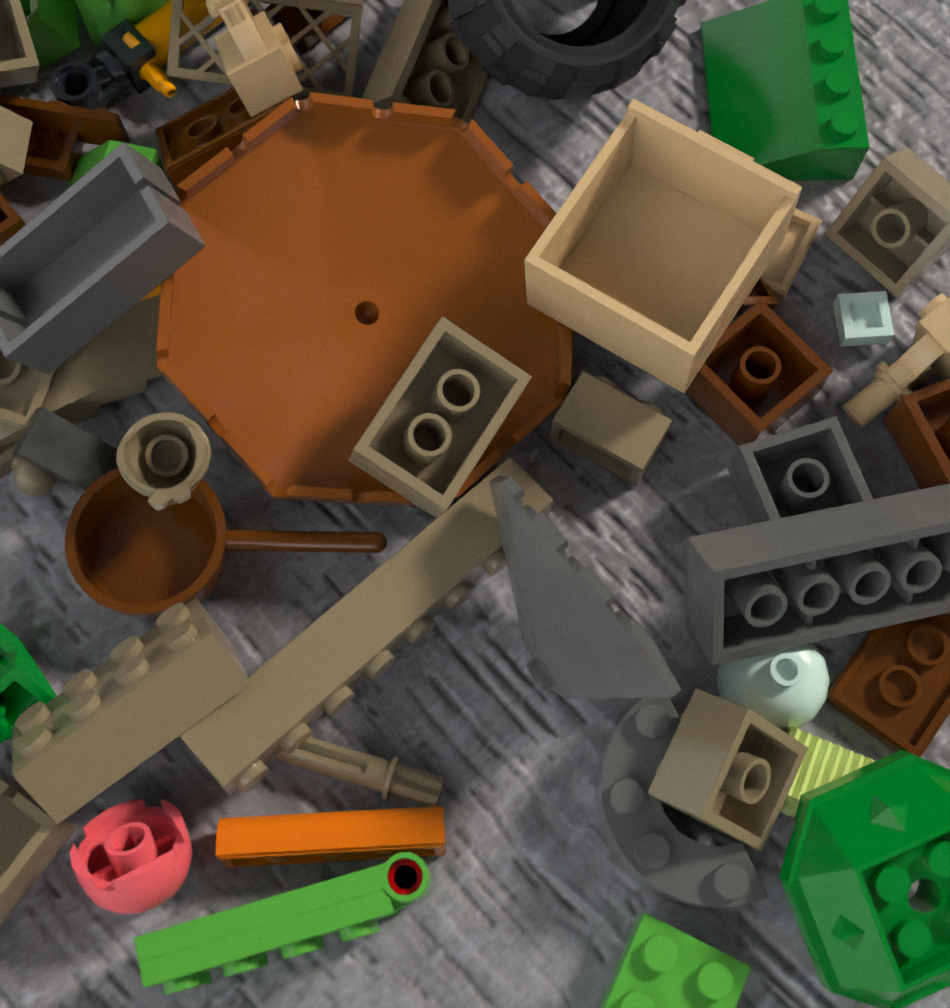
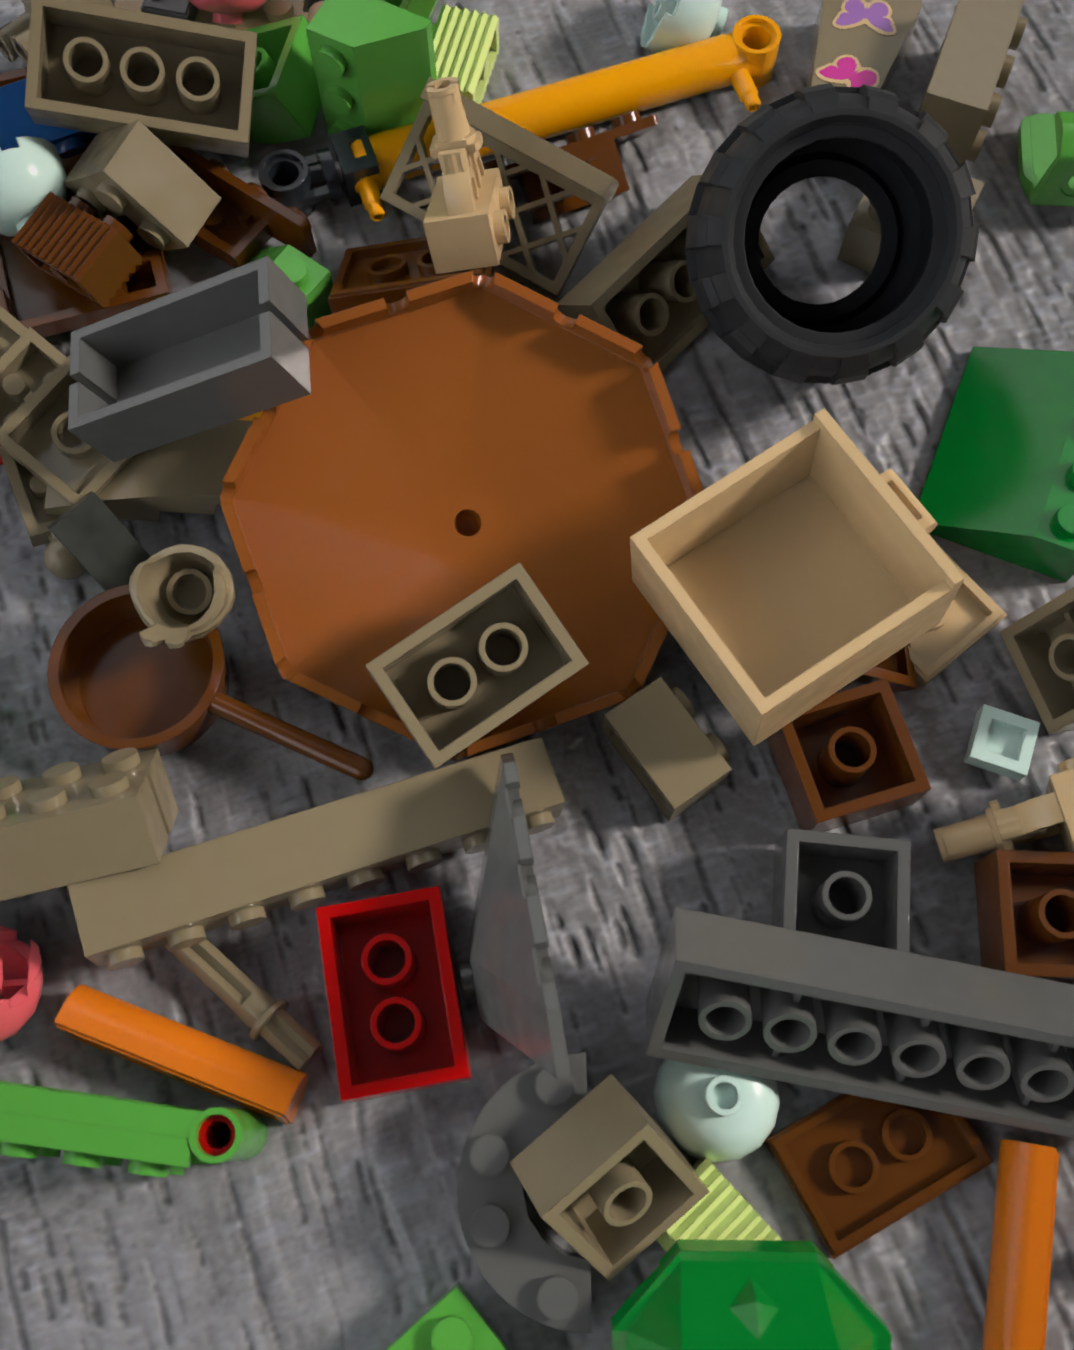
camera: 25 degrees right, 0 degrees up
none -> red brick [316,886,473,1103]

